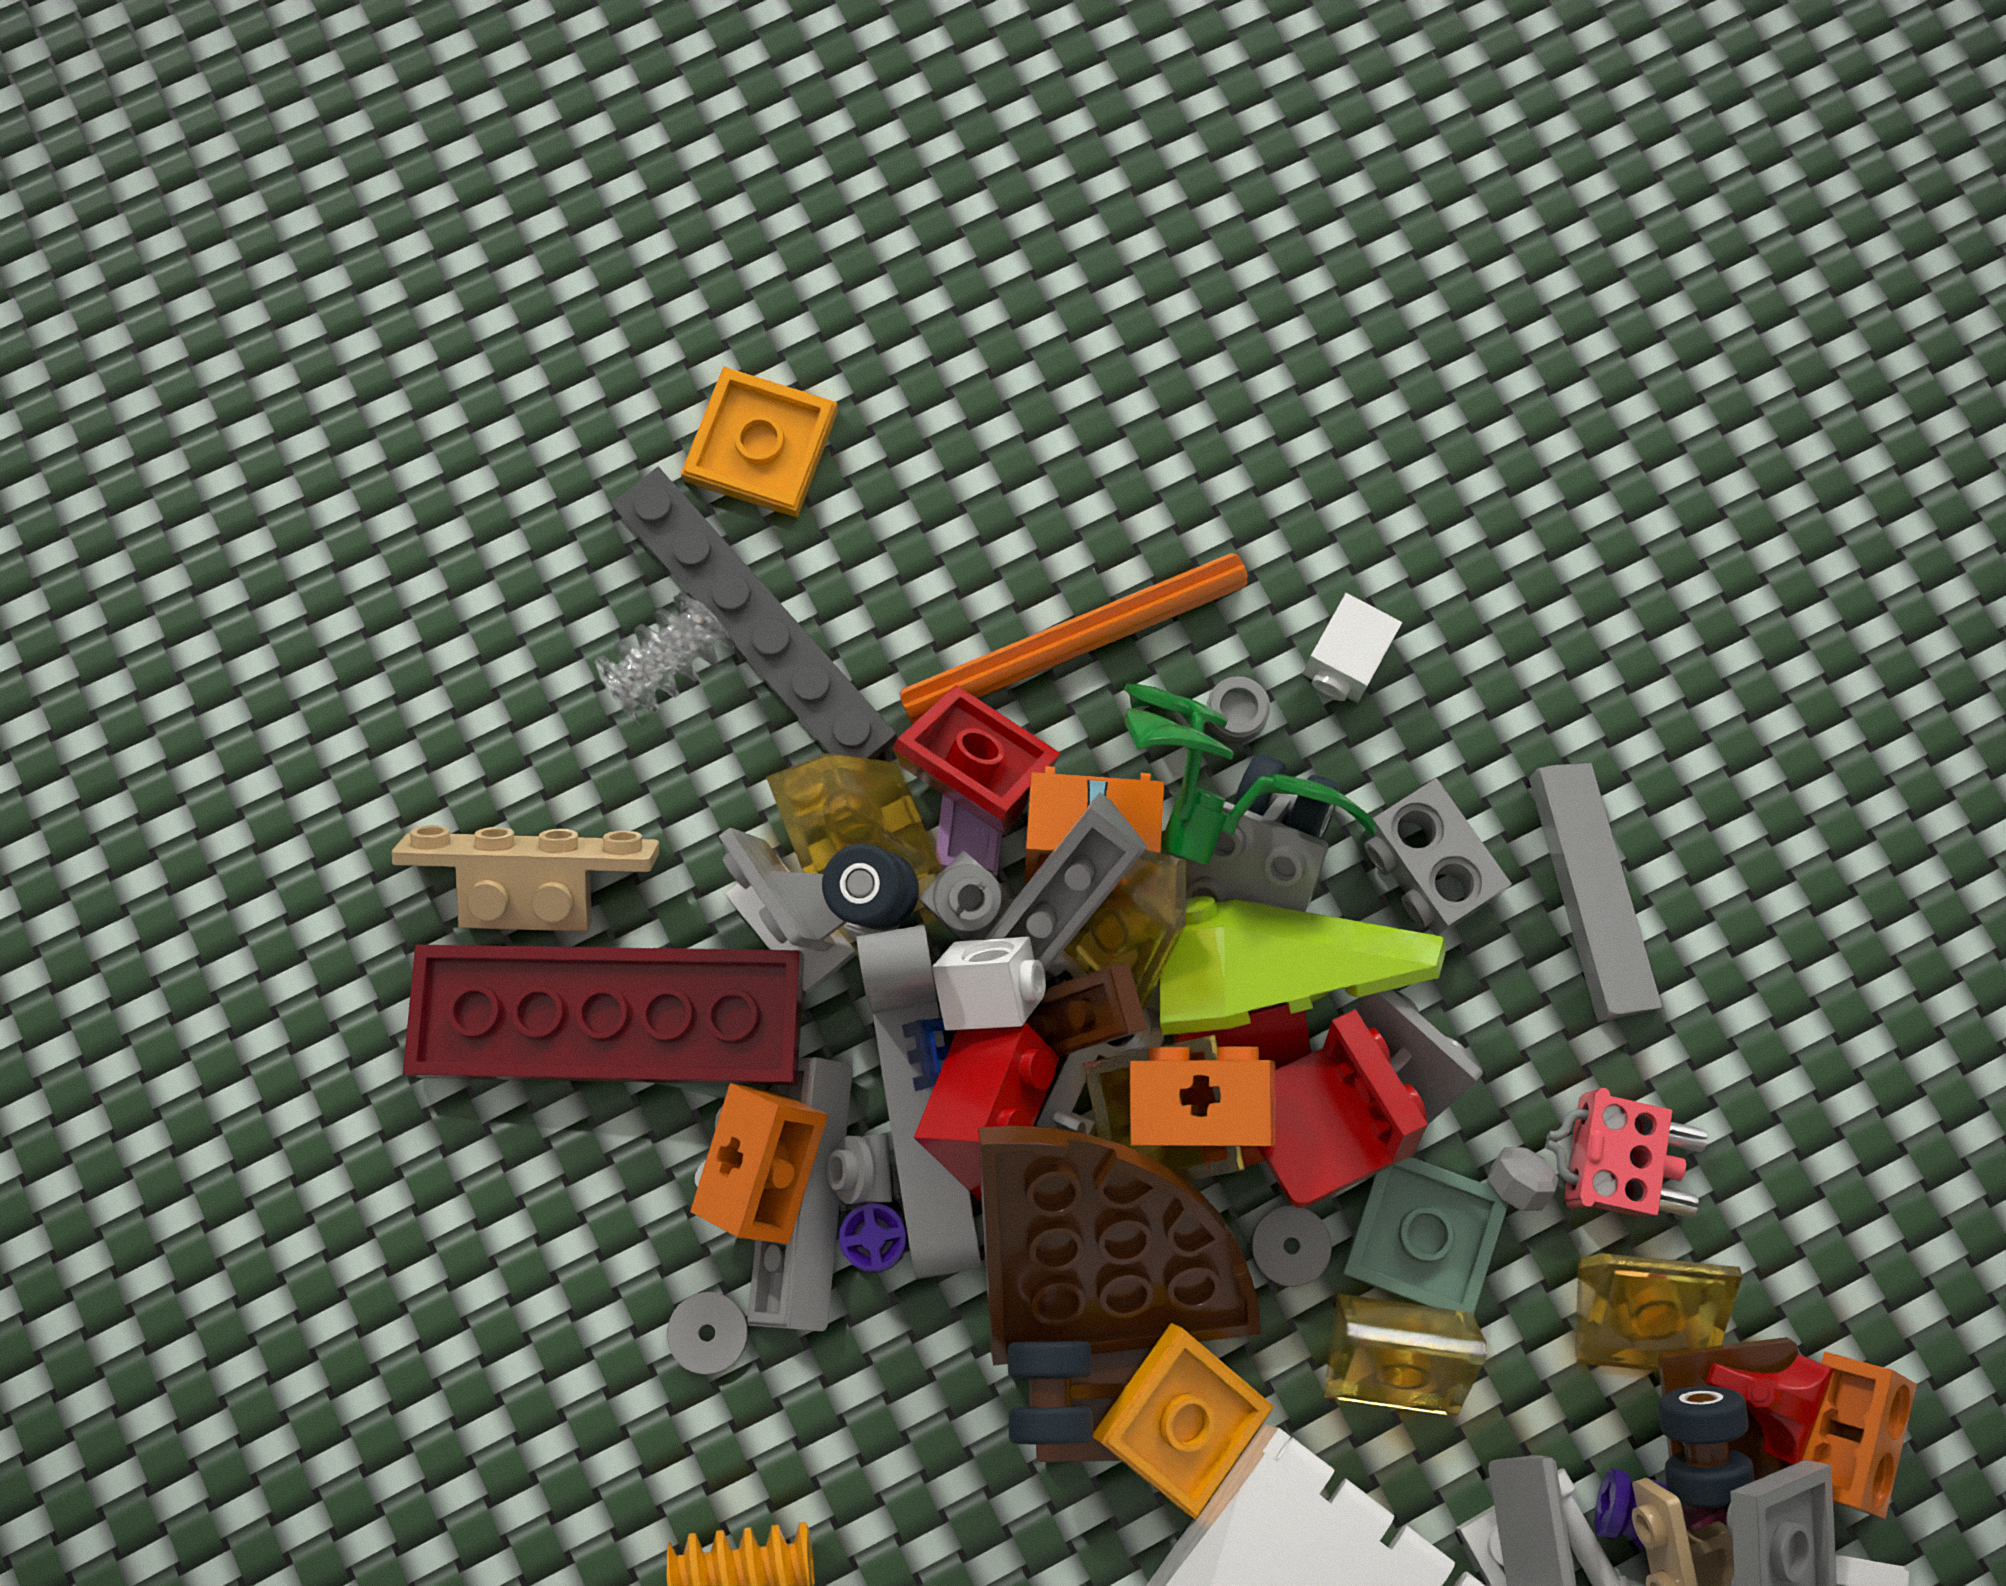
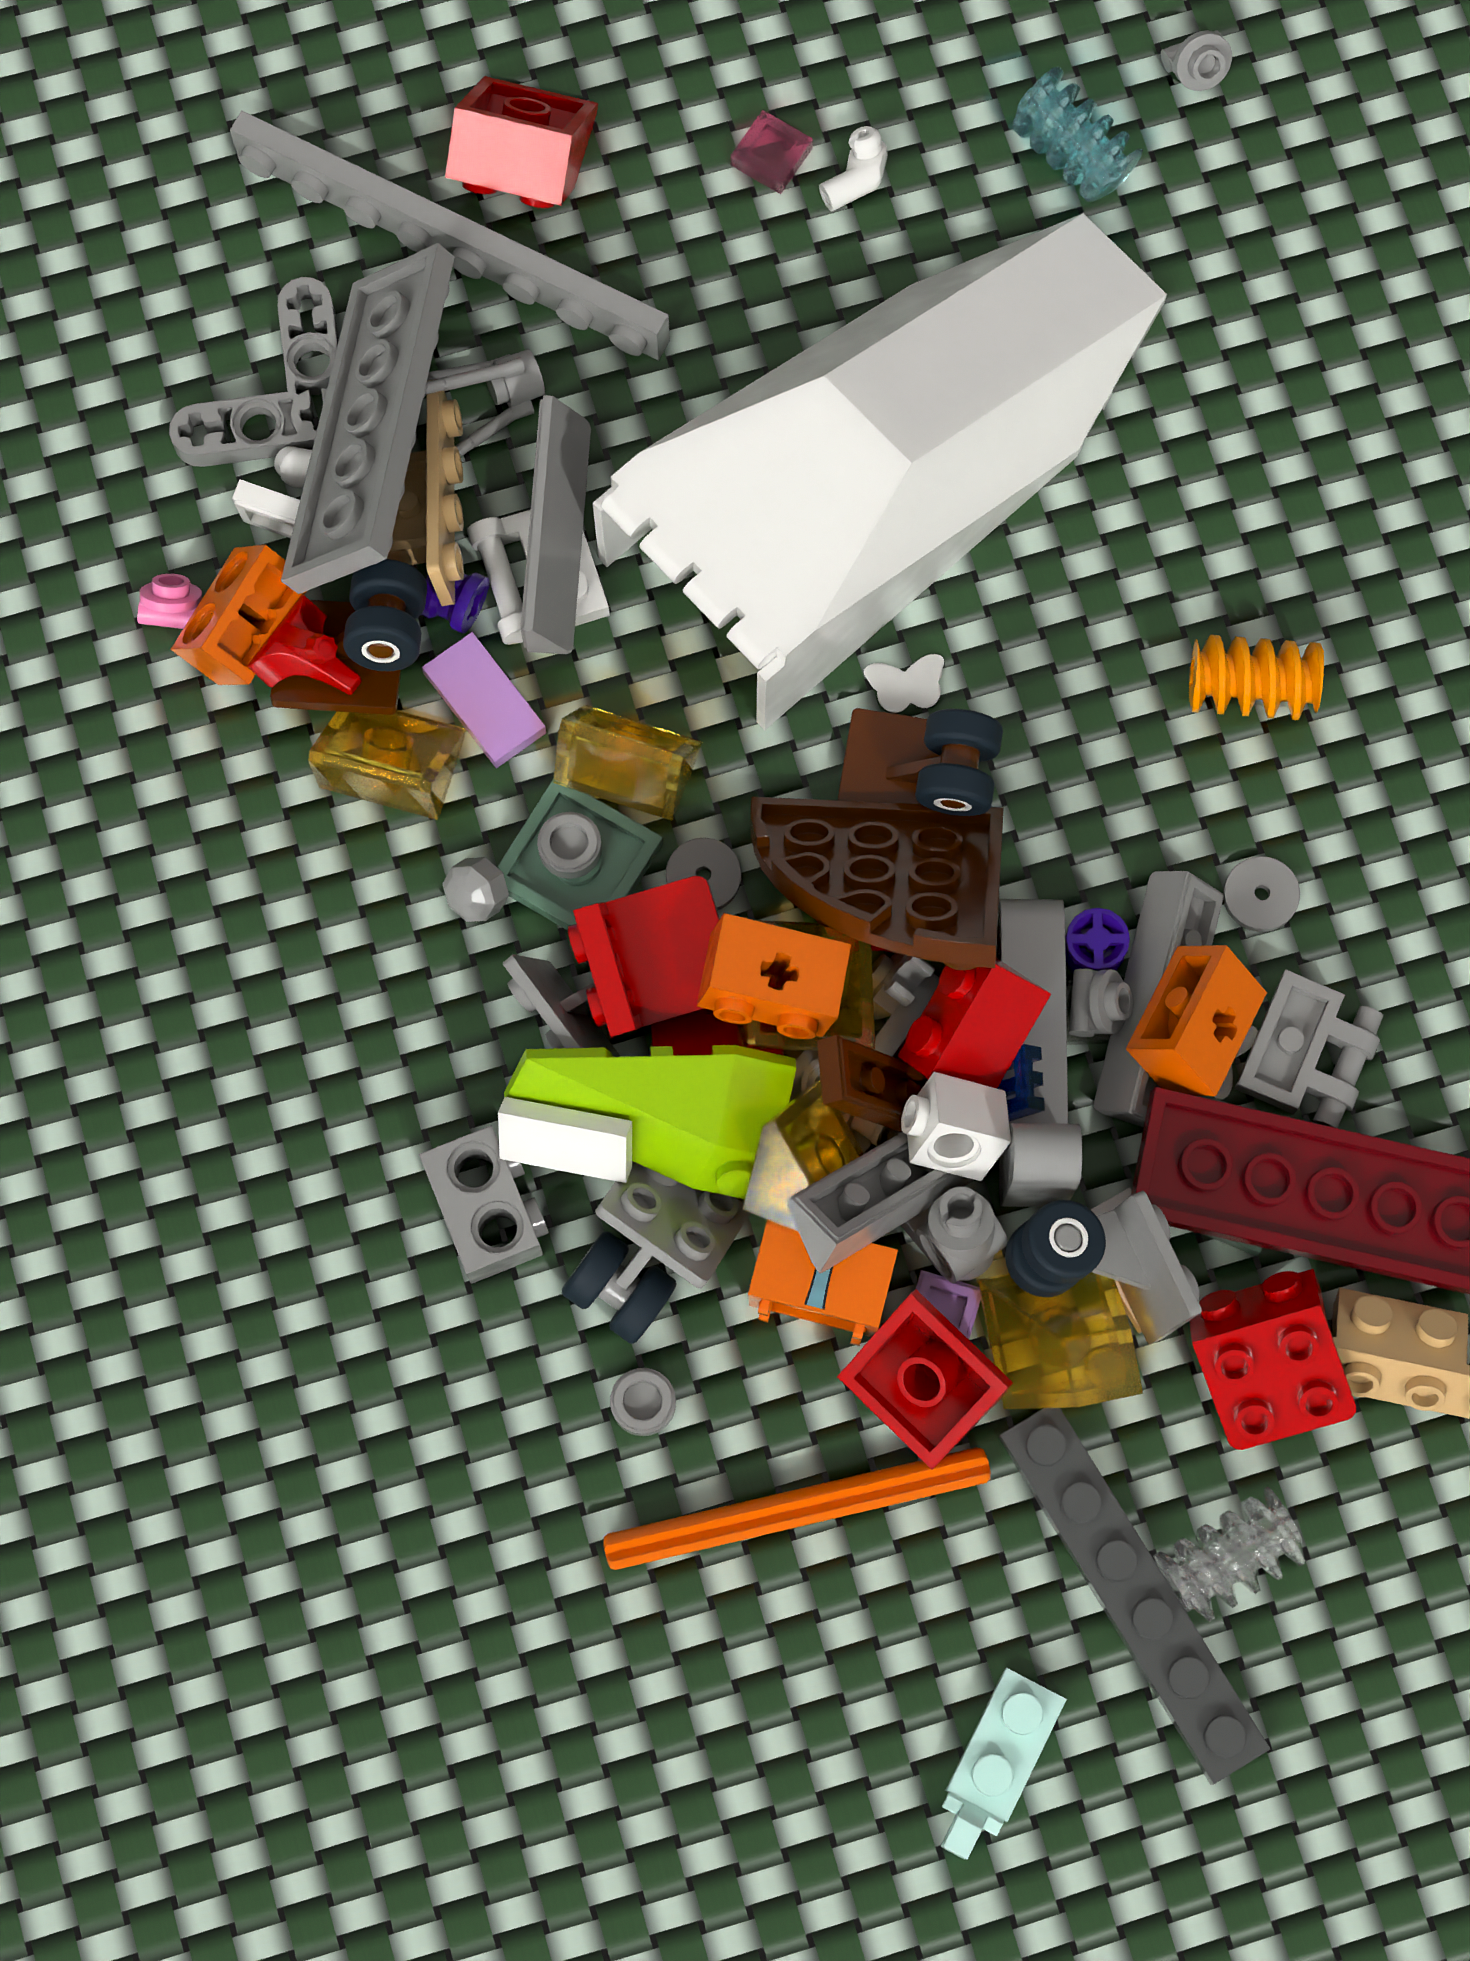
camera: 170 degrees left, 0 degrees up
light orange tile [681,366,839,518] -> none
light orange tile [1093,1323,1274,1520] -> none
green plant [1124,683,1377,864] -> none
white brick [1303,593,1402,704] -> none
light grey slope [1529,763,1662,1023] -> none
coral piece [1545,1088,1708,1218] -> none
none -> bright pink plate [137,574,202,629]
none -> lavender tile [422,632,547,769]
none -> white tile [498,1097,632,1183]
none -> light grey tile [537,812,602,879]
none -> white sticker [864,654,944,713]
none -> light aqua hinge [941,1668,1067,1860]
none -> red bracket [1189,1268,1356,1450]
none -> light grey plate [1234,969,1383,1128]

